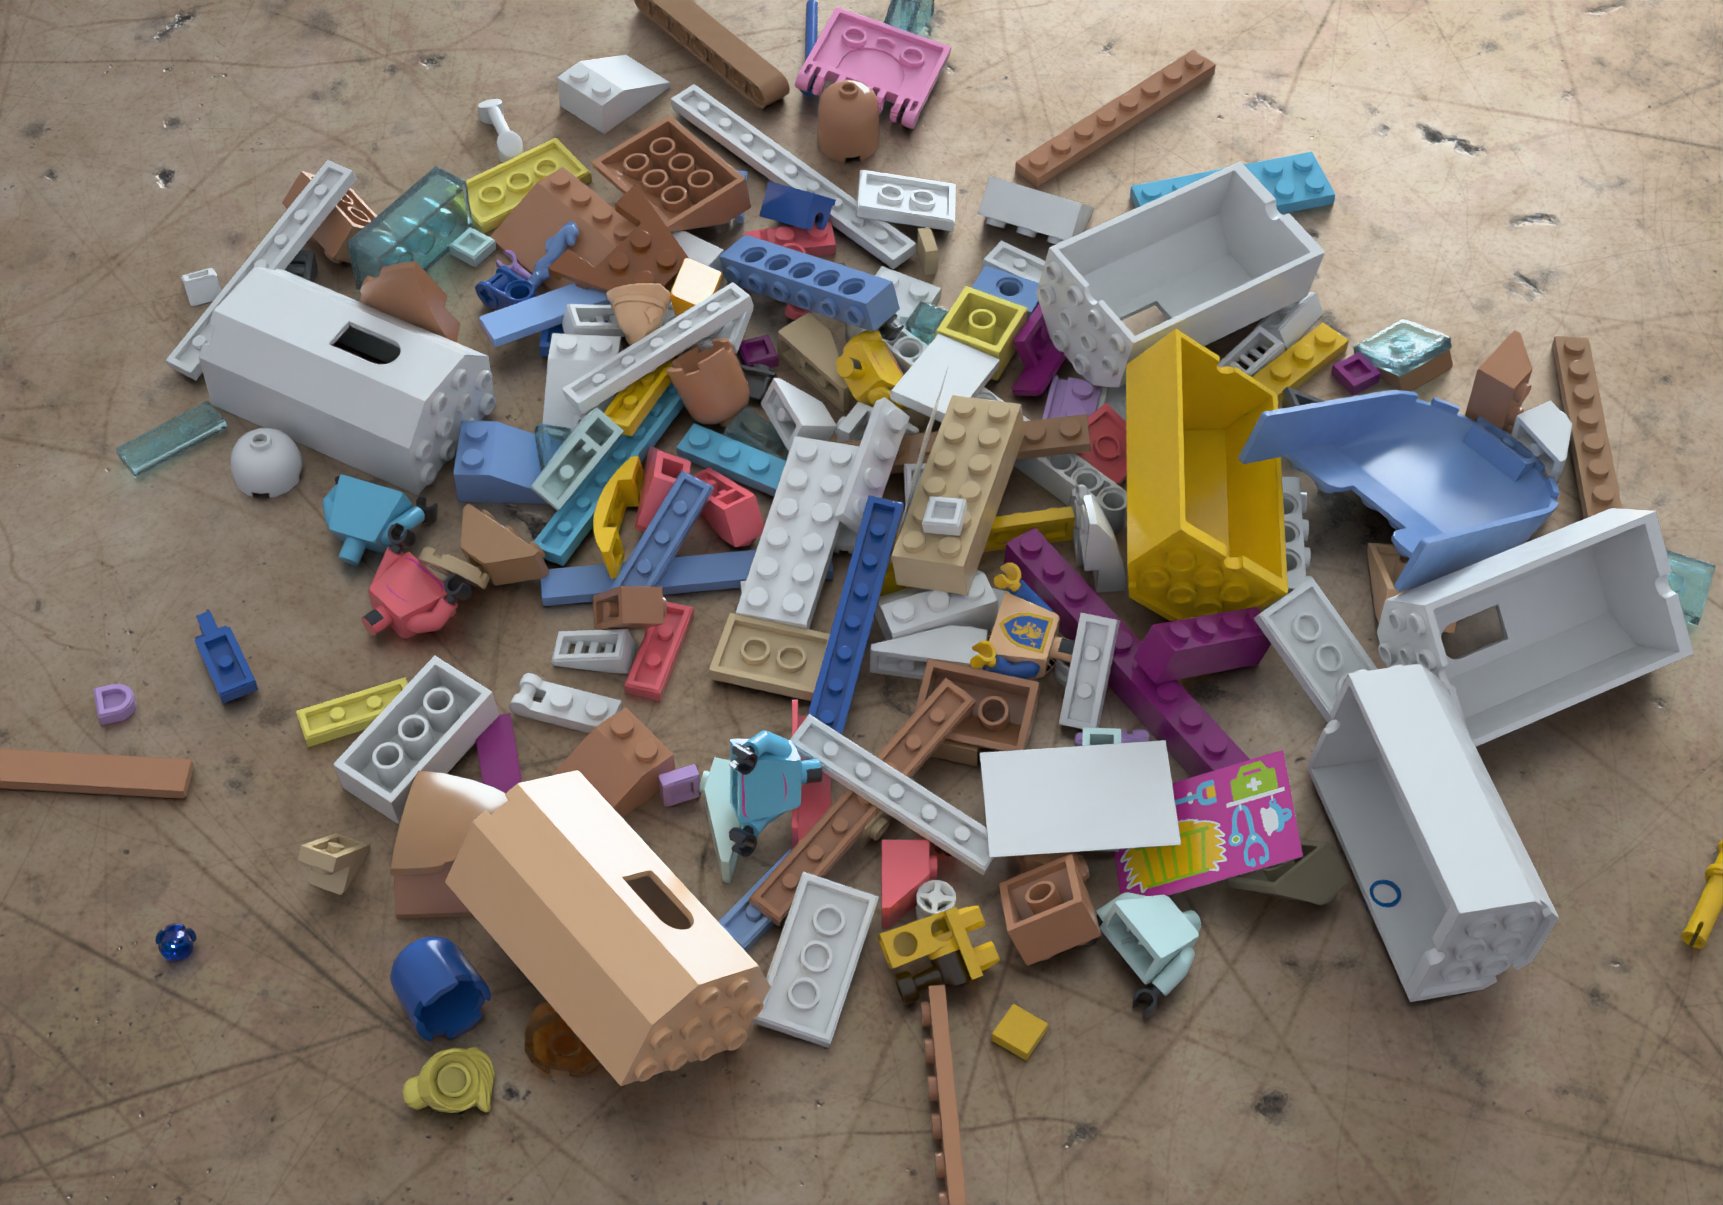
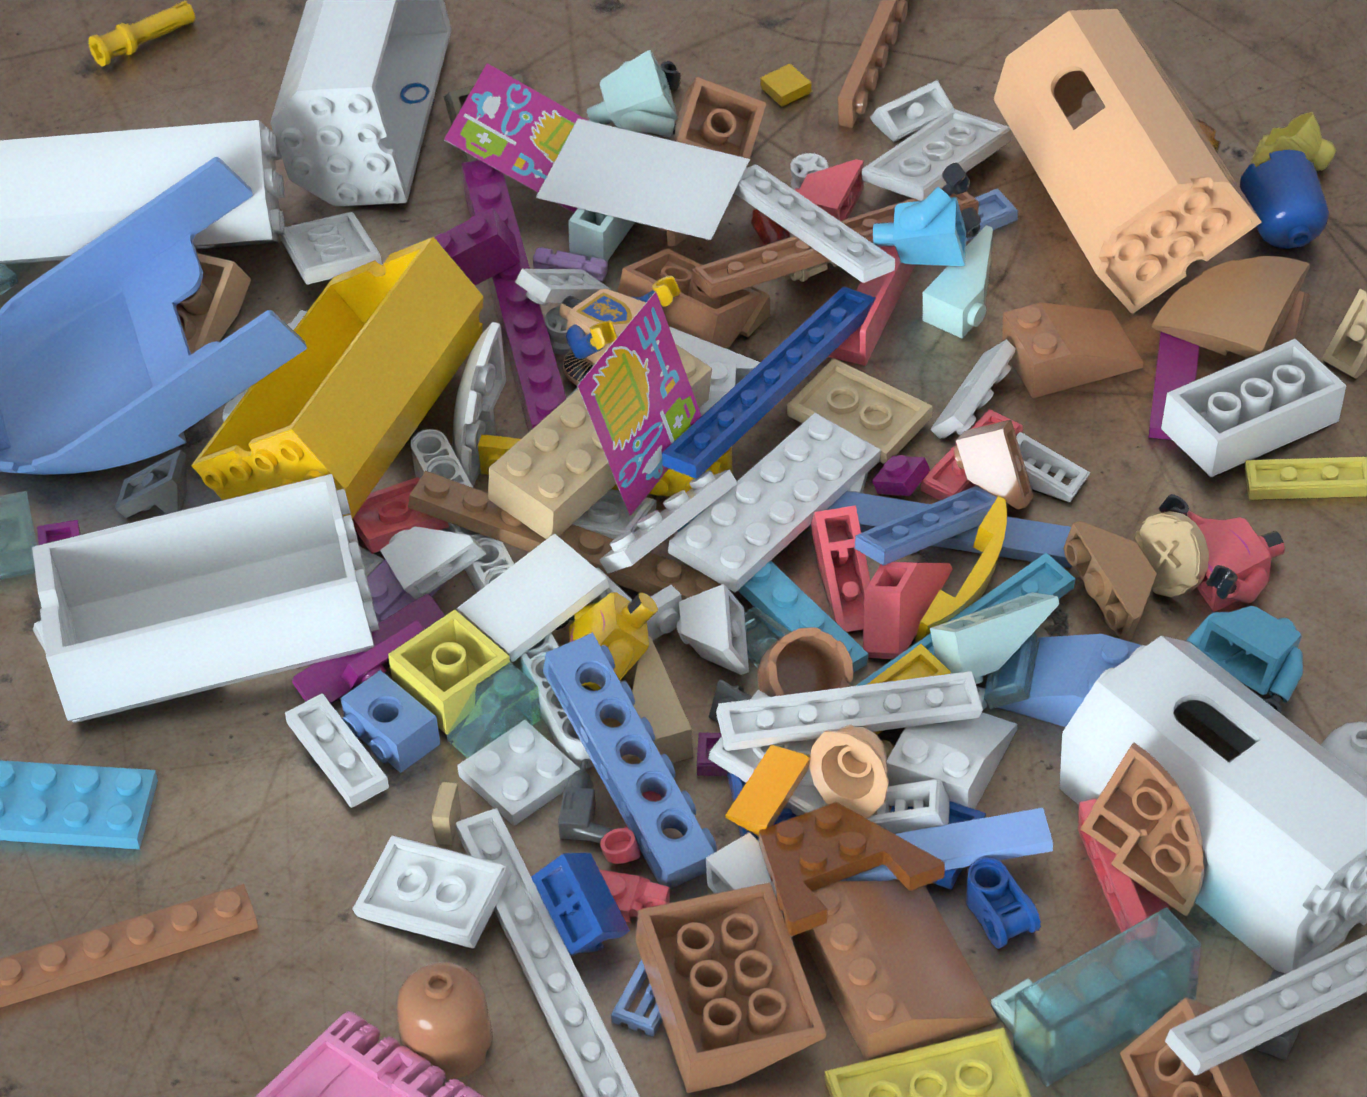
camera: 155 degrees left, 5 degrees down
lavender hand [495,250,532,280] -> none
white plate [509,673,622,734] -> none
medium blue animal [527,221,579,292] -> none
lavender tile [658,764,701,807] -> none
yellow hips [876,905,1000,1006] -> none
white slope [978,176,1094,244] -> none
none -> white slope [380,526,486,600]
none -> white slope [870,80,954,142]
none -> magenta plate [872,455,930,496]
none -> white tile [930,339,1016,439]

